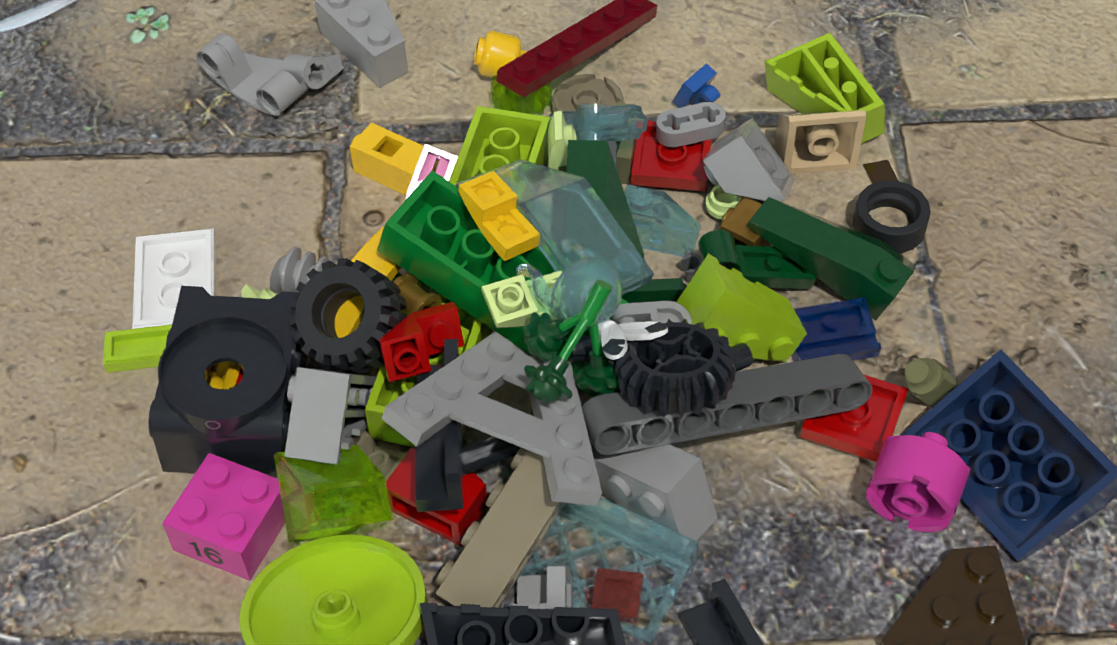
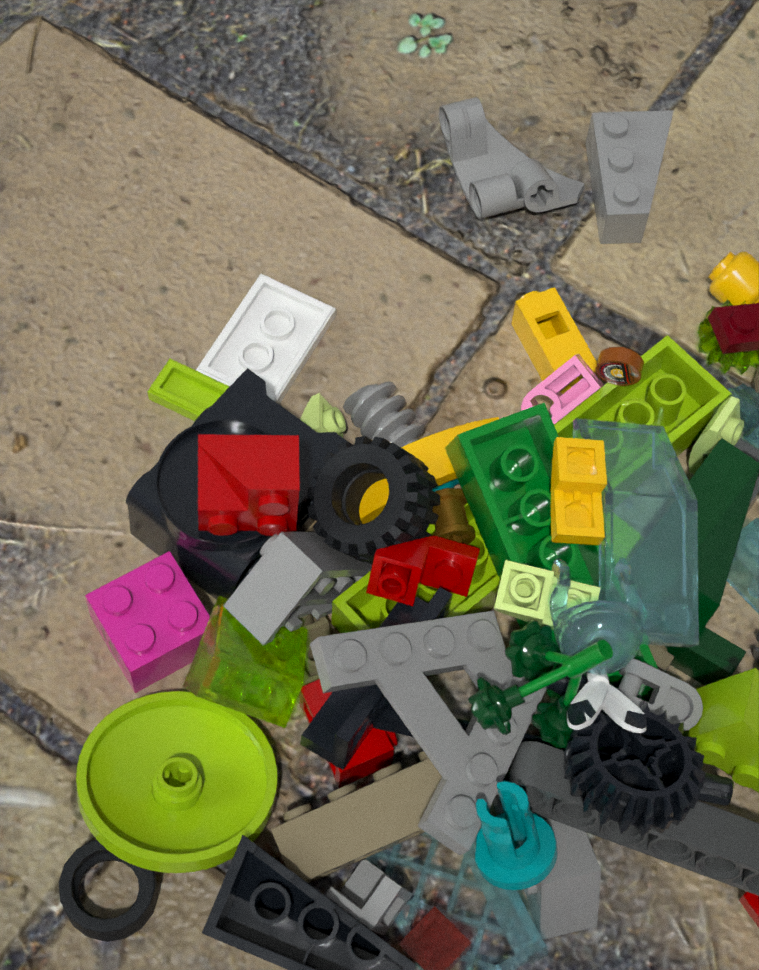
camera: 30 degrees right, 10 degrees up
none -> red slope [198,434,300,536]
none -> teal piece [475,781,558,890]
none -> dark orange tile [596,347,644,386]

